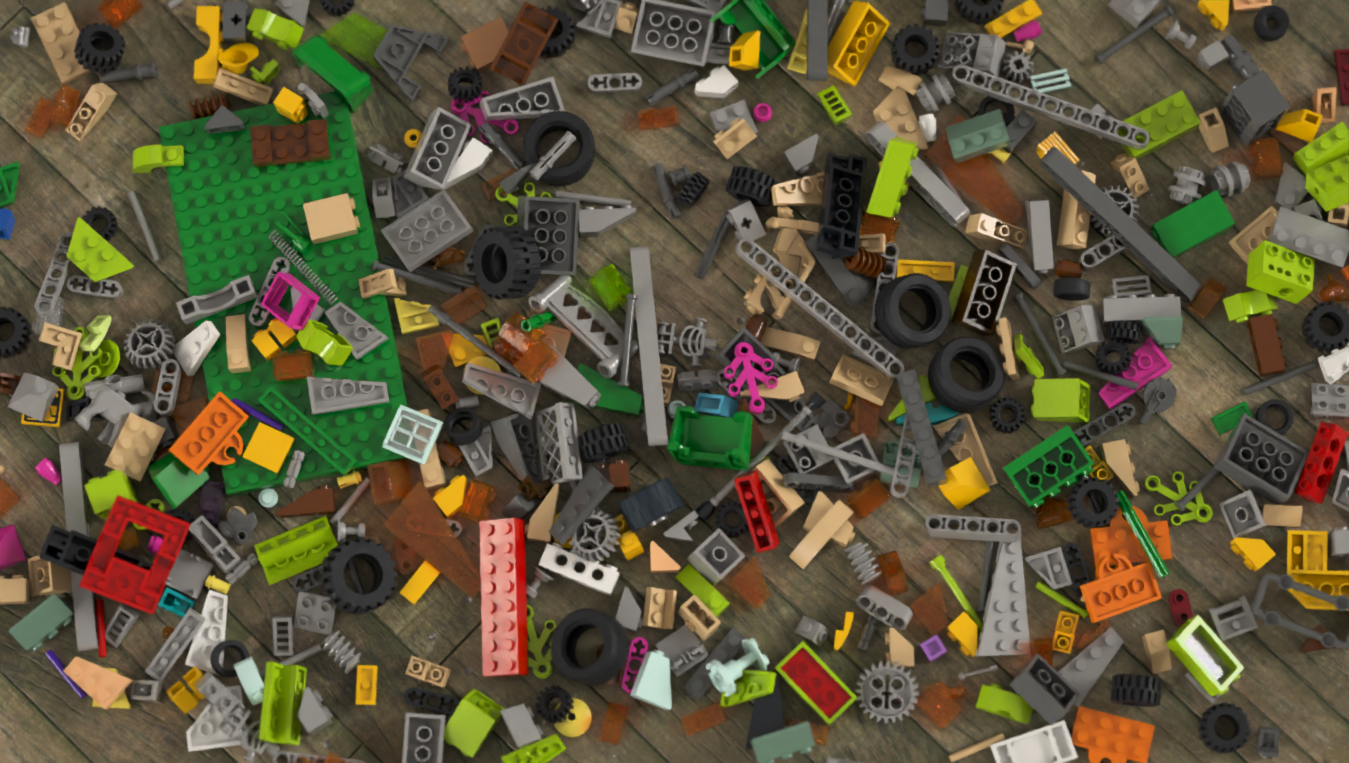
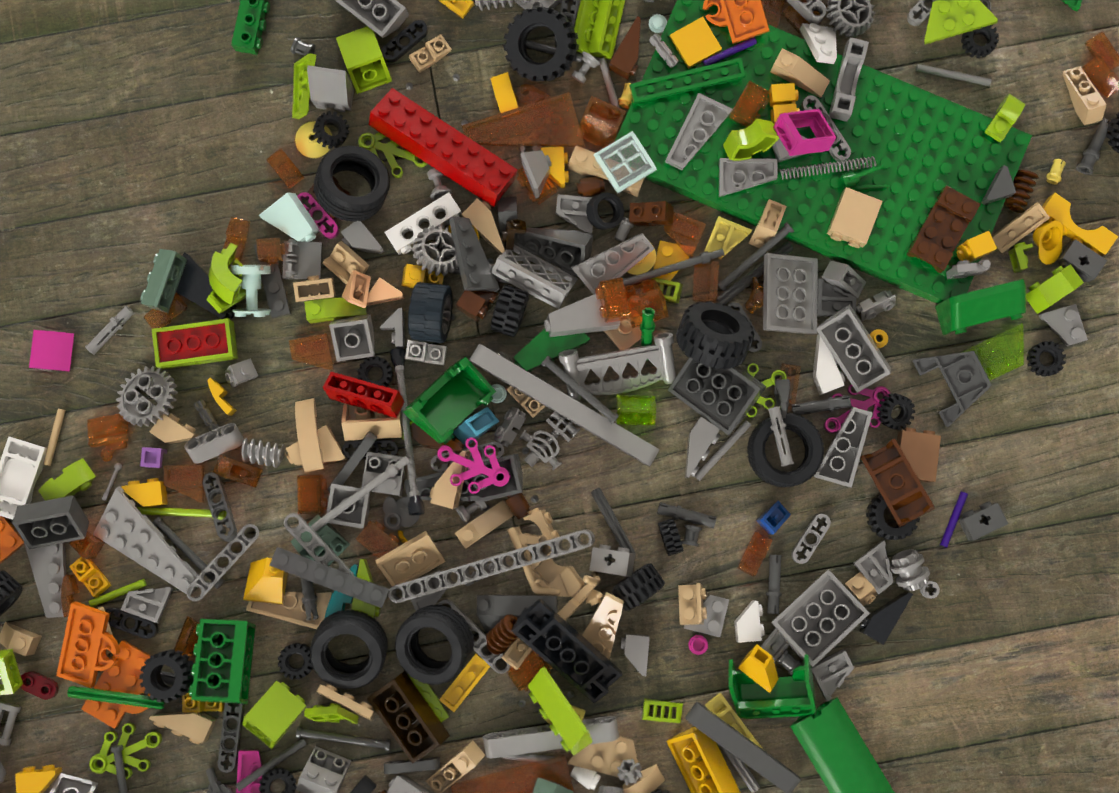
camera: 125 degrees right, 5 degrees up
none -> dark grey beam [203,472,237,542]
none -> lime arch [209,243,243,305]
none -> clear orange brick [256,238,286,264]
none -> light nougat slope [341,270,371,308]
none -> white slope [405,340,447,366]
none -> light grey slope [520,150,552,198]
none -> light grey gear [617,759,642,785]
none -> blue slope [756,501,791,535]
none -> light yellow pin [1046,159,1066,185]

